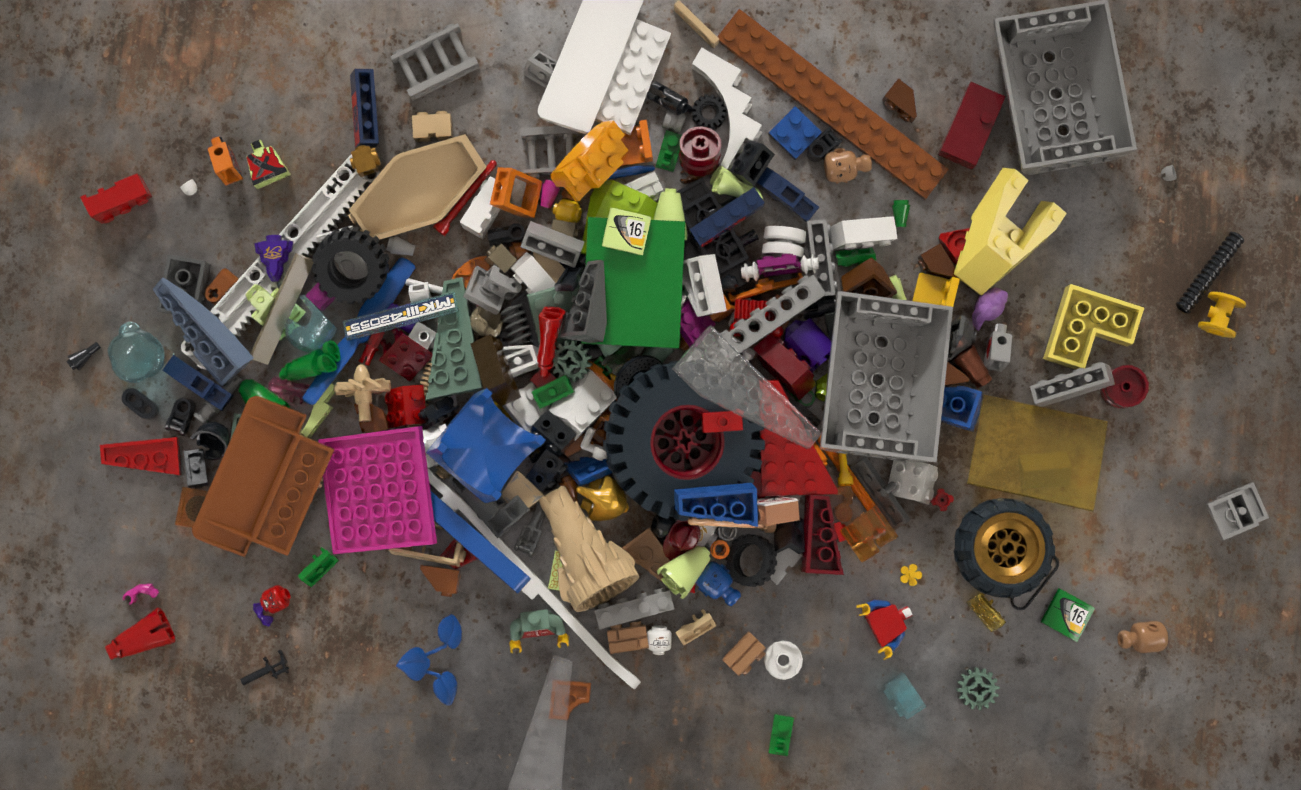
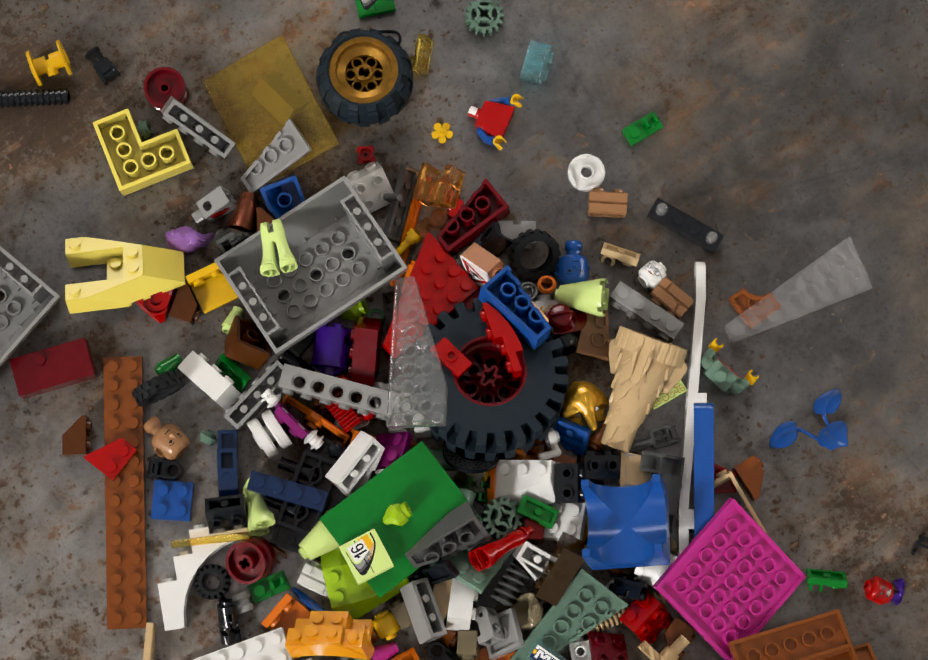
camera: 130 degrees left, 5 degrees down
none -> red wing [83,438,138,481]
none -> black connector [85,47,121,86]
none -> black tyre [132,370,185,407]
none -> sand green plate [137,120,153,138]
none -> clear yellow bar [171,531,250,548]
none -> sand green plate [199,429,218,446]
none -> light grey wing [240,119,312,193]
none -> yellowish green piece [260,219,298,277]
none -> lime rock [383,502,412,526]
none -> red slope [479,302,523,379]
none -> black piece [647,198,724,254]

